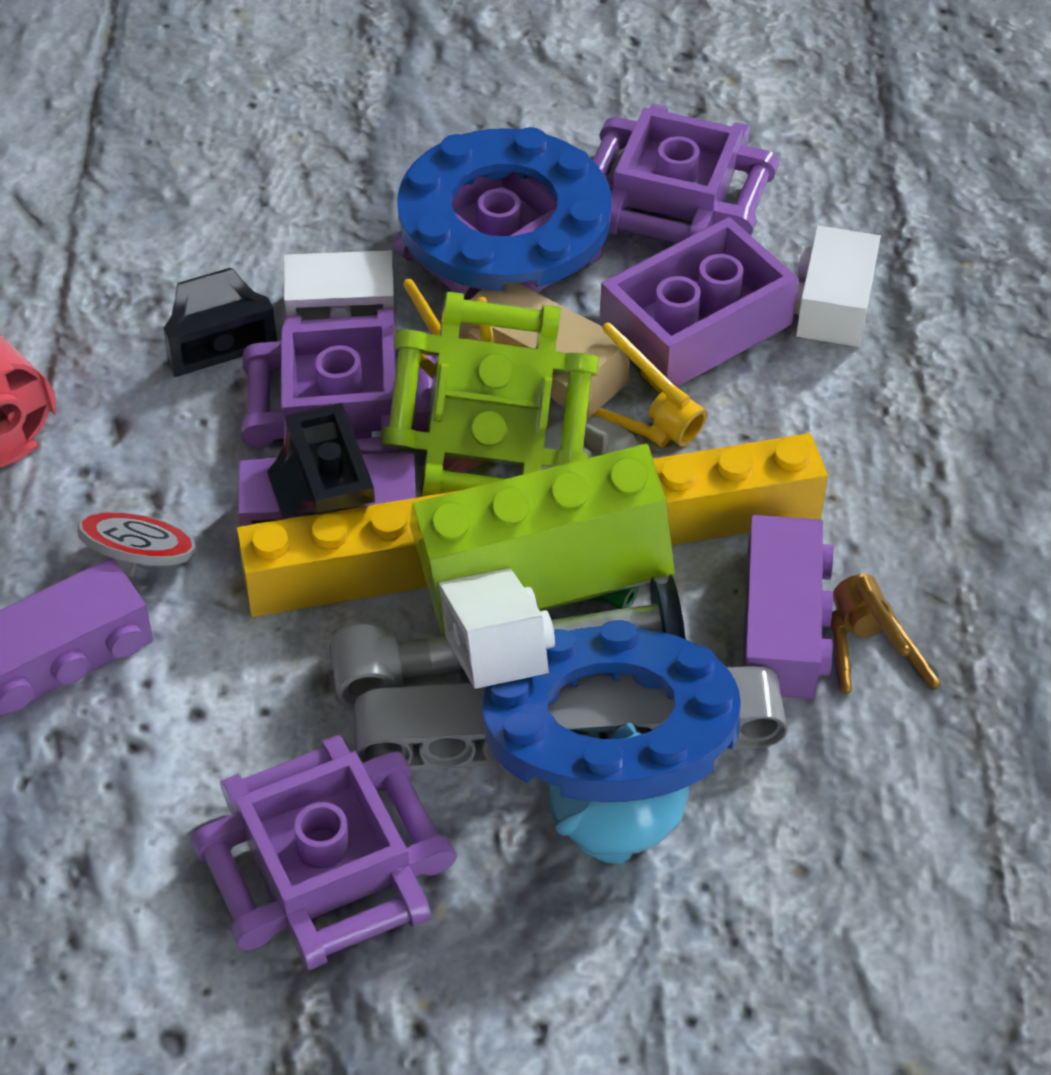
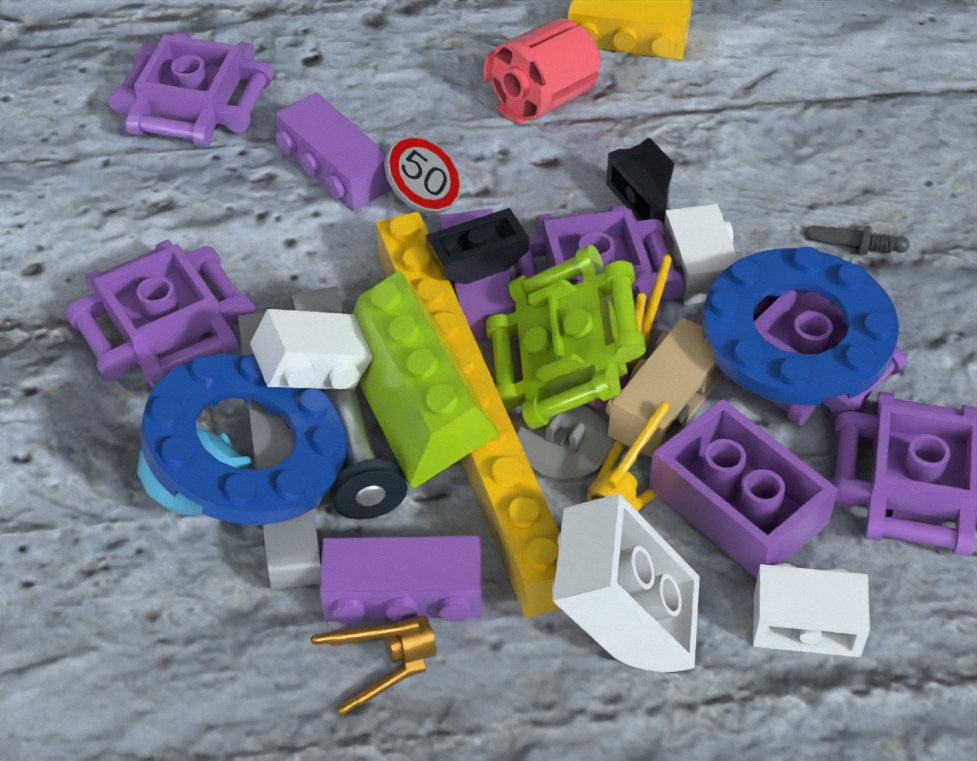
camera: 85 degrees right, 0 degrees up
none -> white brick [552,493,700,672]
none -> dark grey piece [806,225,910,255]

